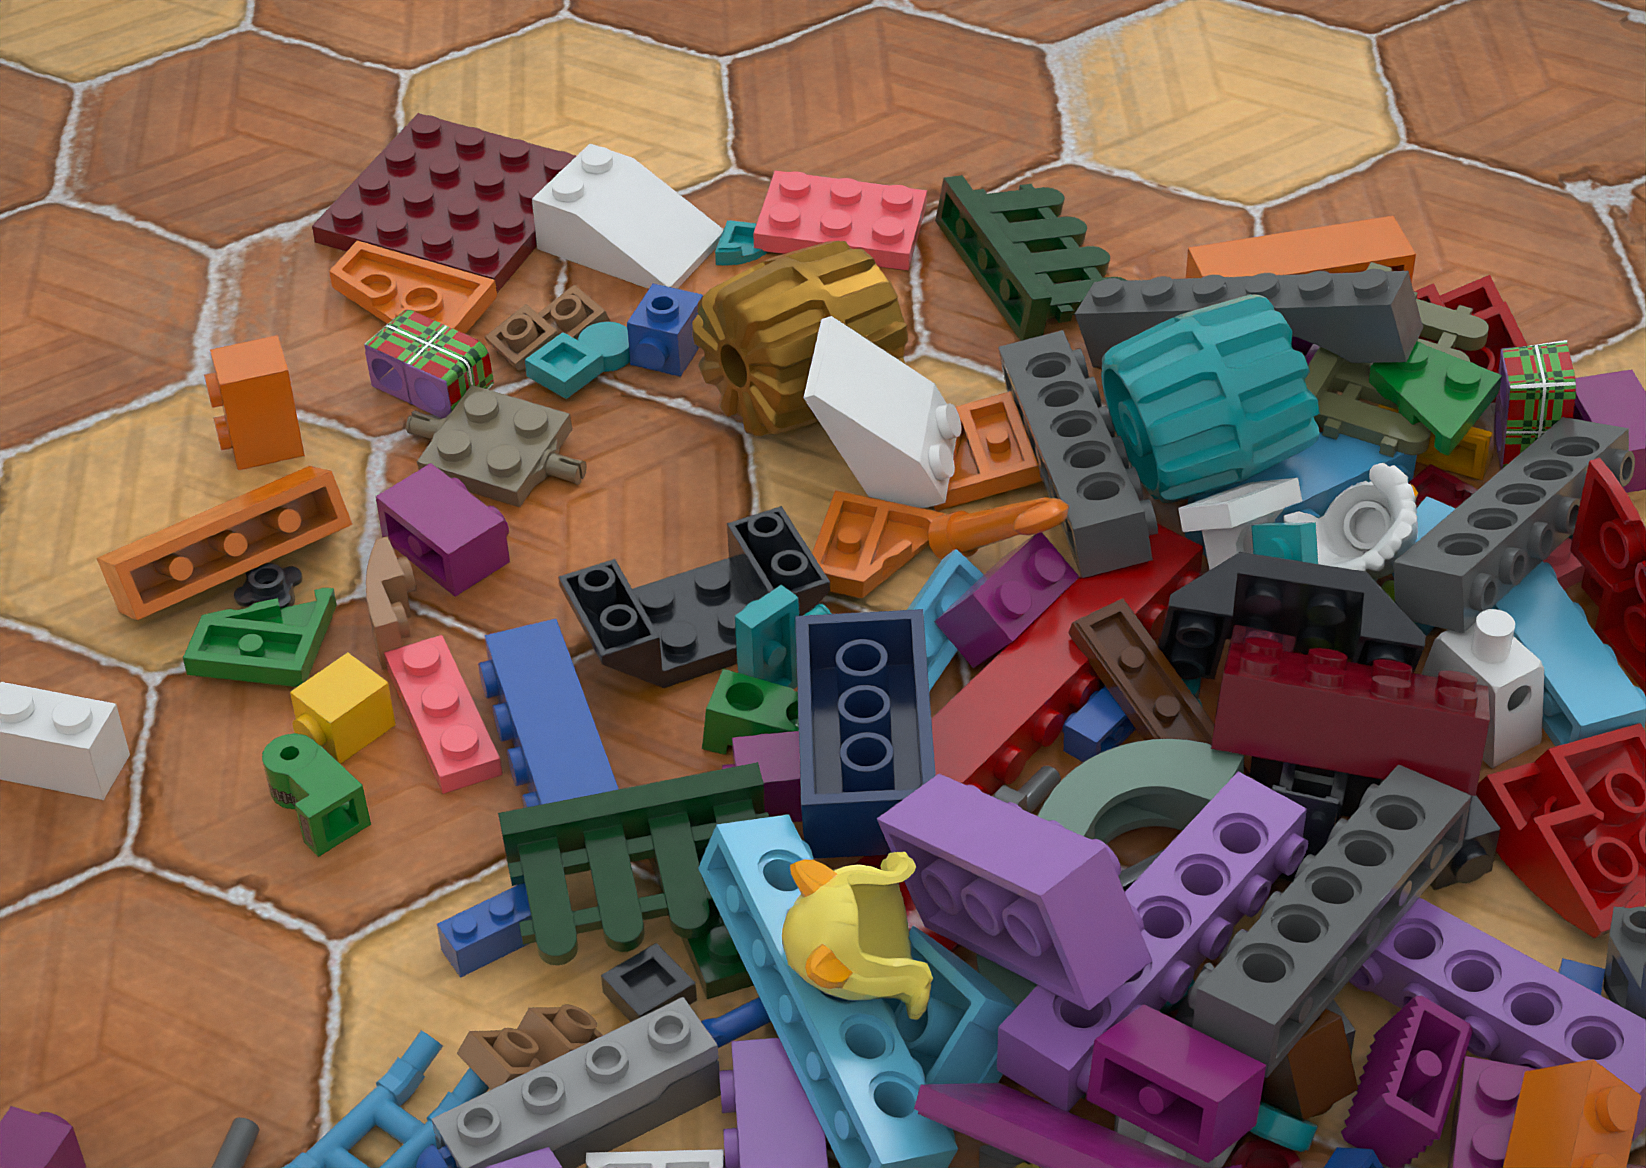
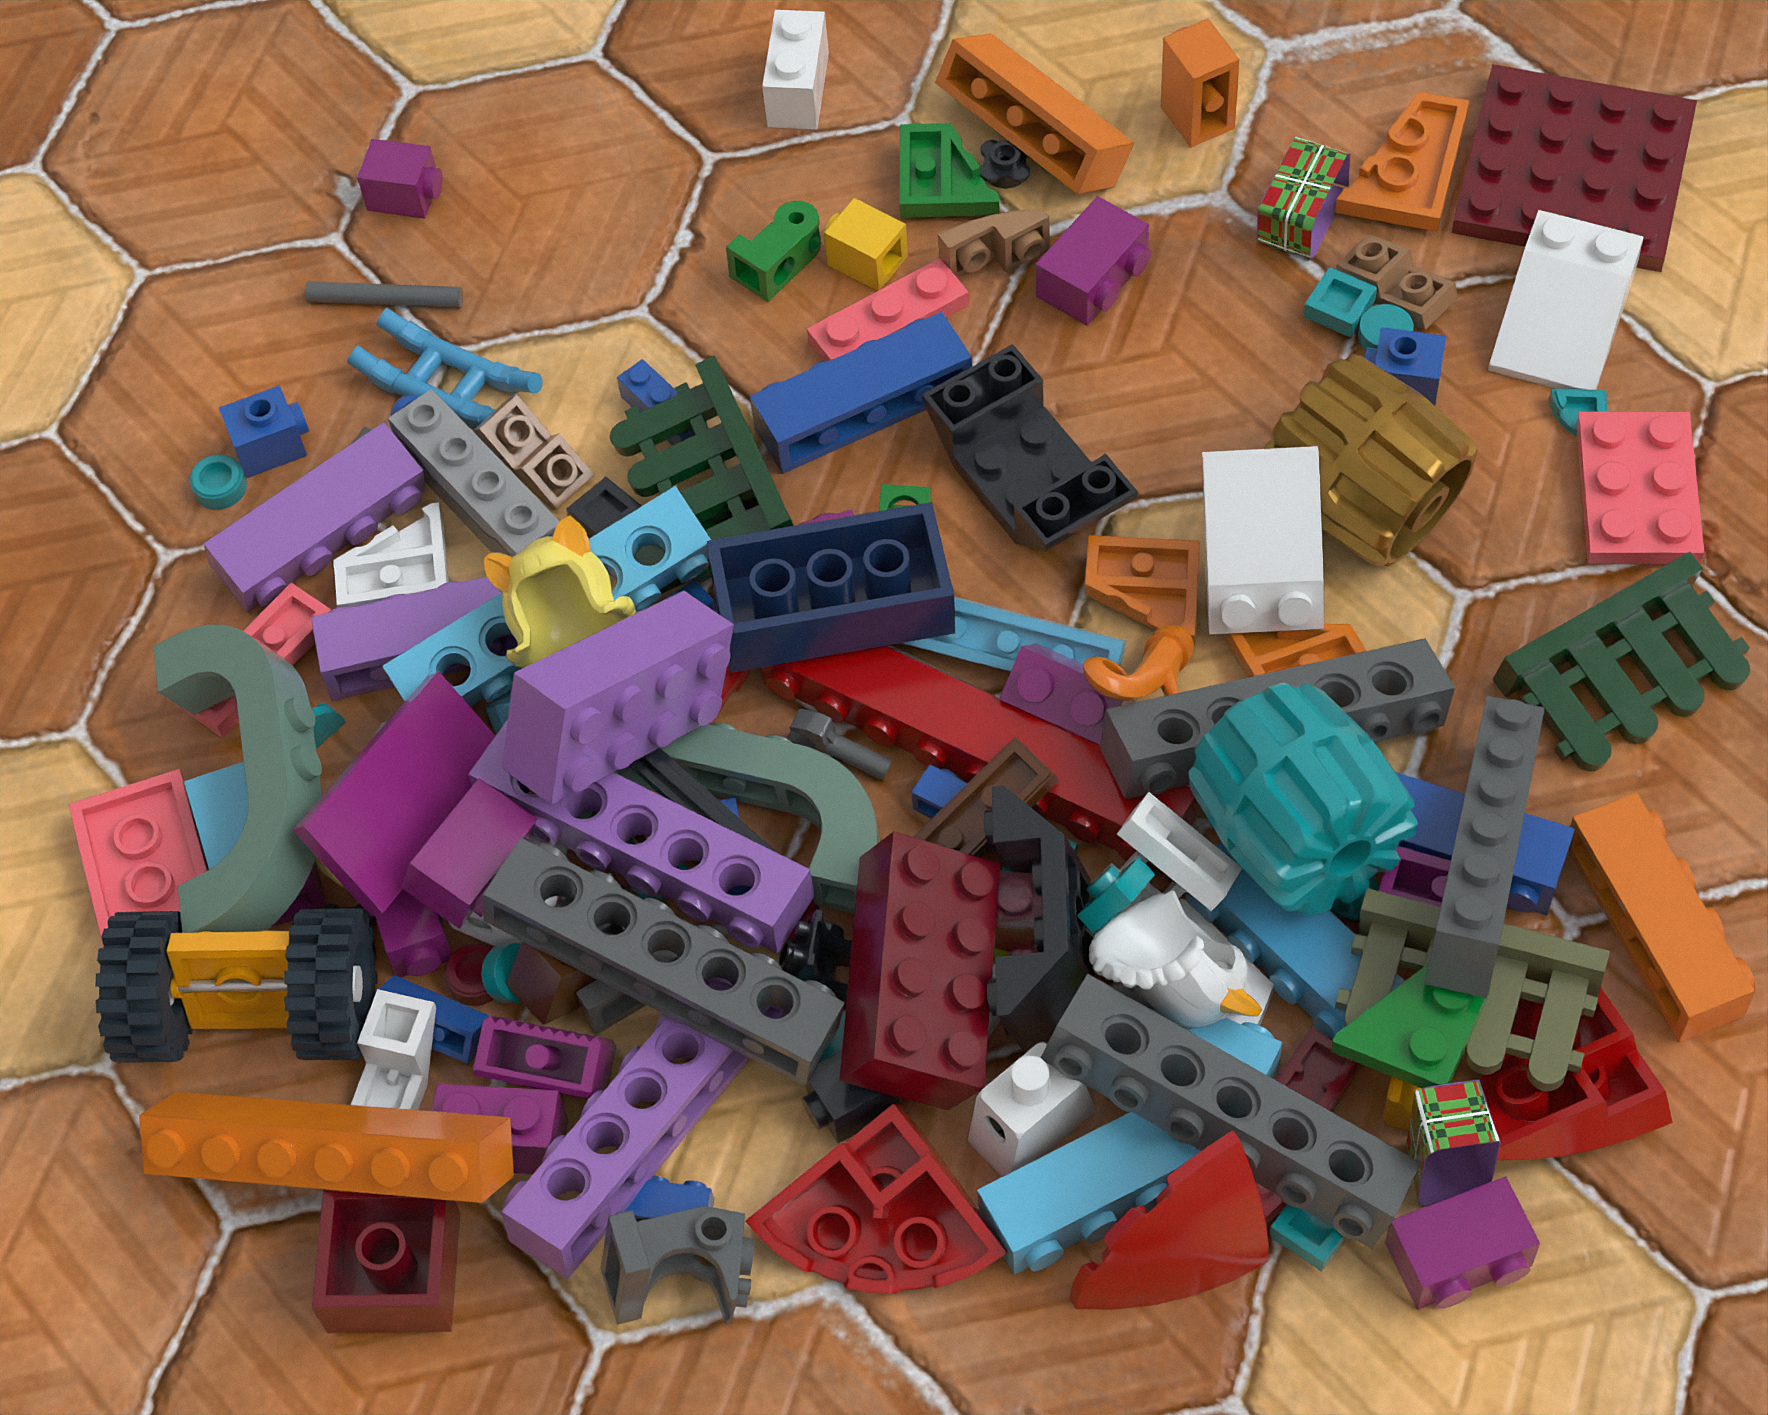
camera: 85 degrees right, 15 degrees up
dark tan plate [406,385,587,507] -> none
teal plate [735,585,832,690] -> none

